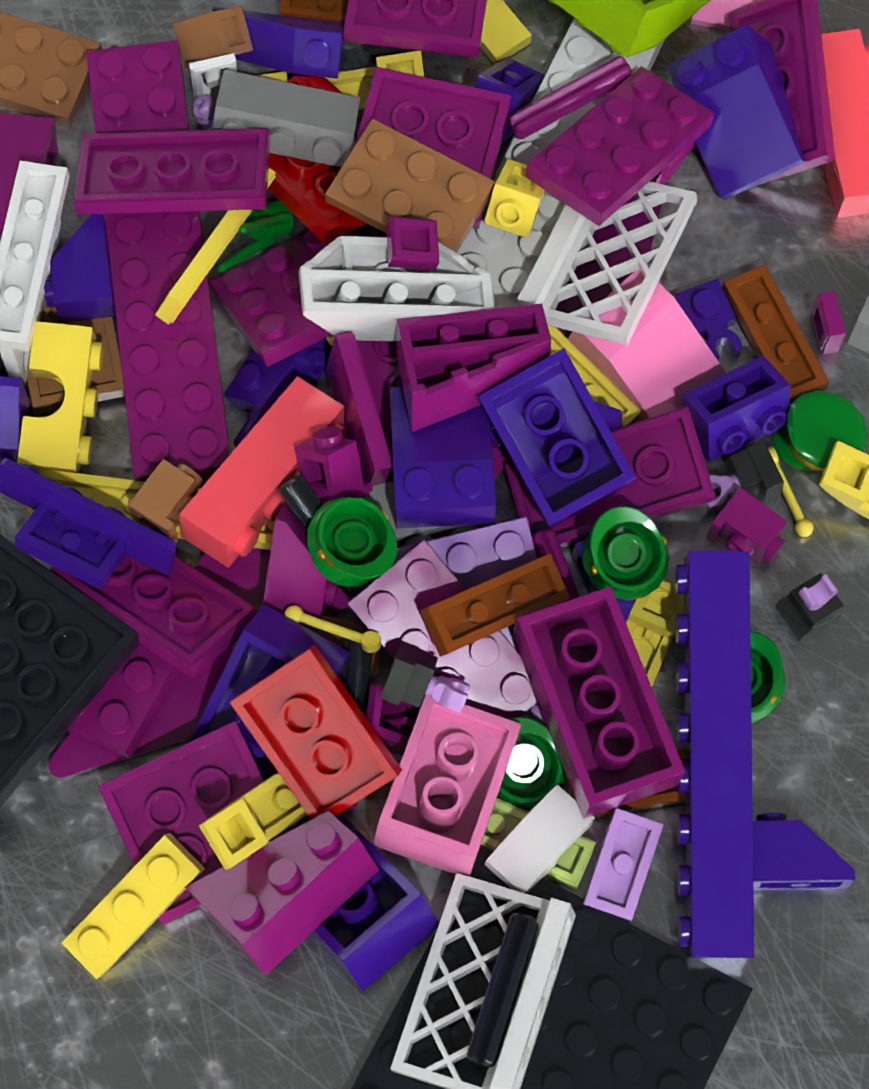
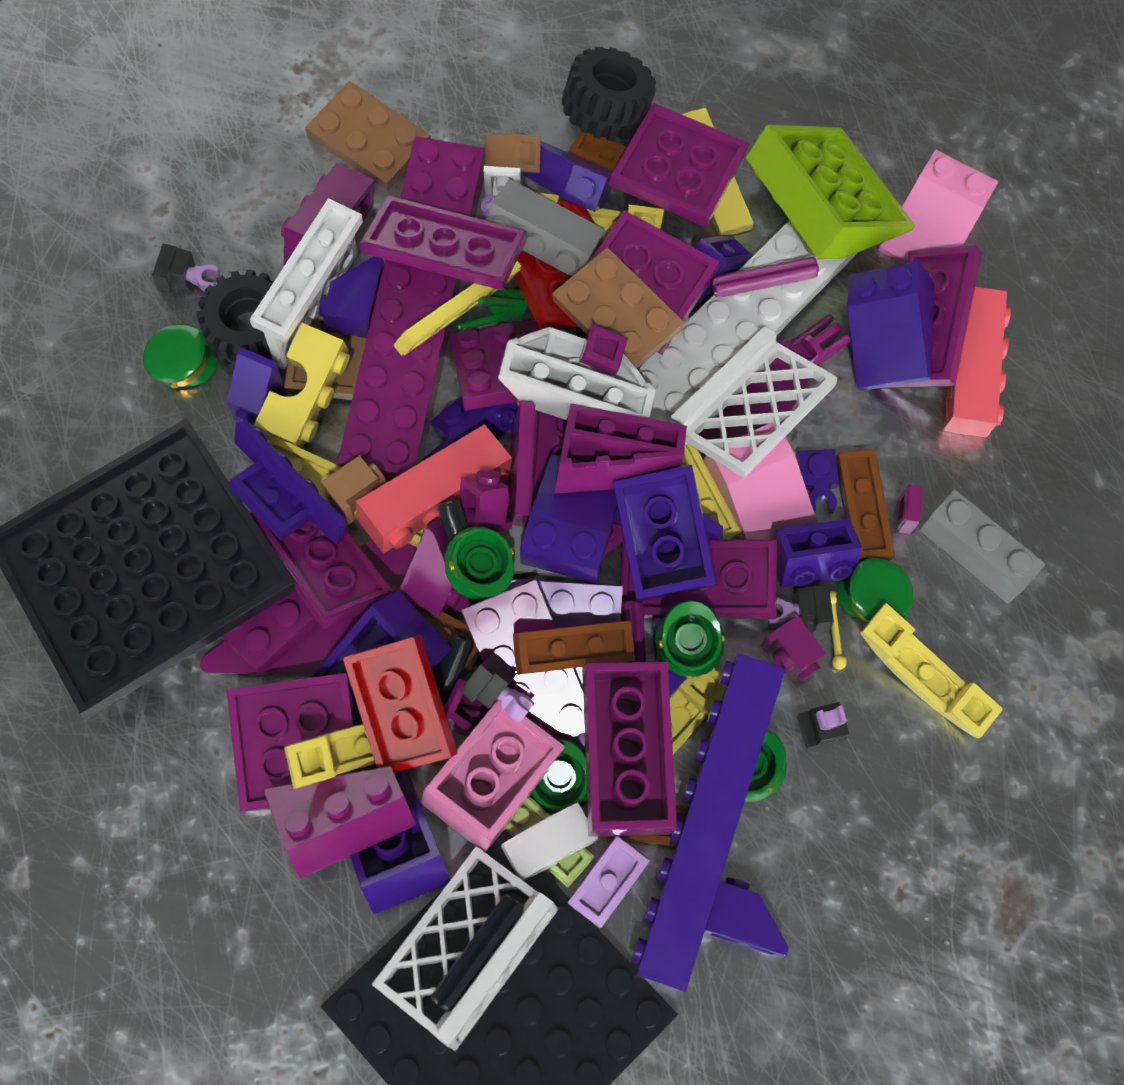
camera: 15 degrees right, 0 degrees up
light yellow plate [61,833,205,980] -> none
light yellow hinge [284,605,381,653] -> none
light yellow bracket [485,159,546,237] -> none
magenta plate [525,66,715,226] -> none

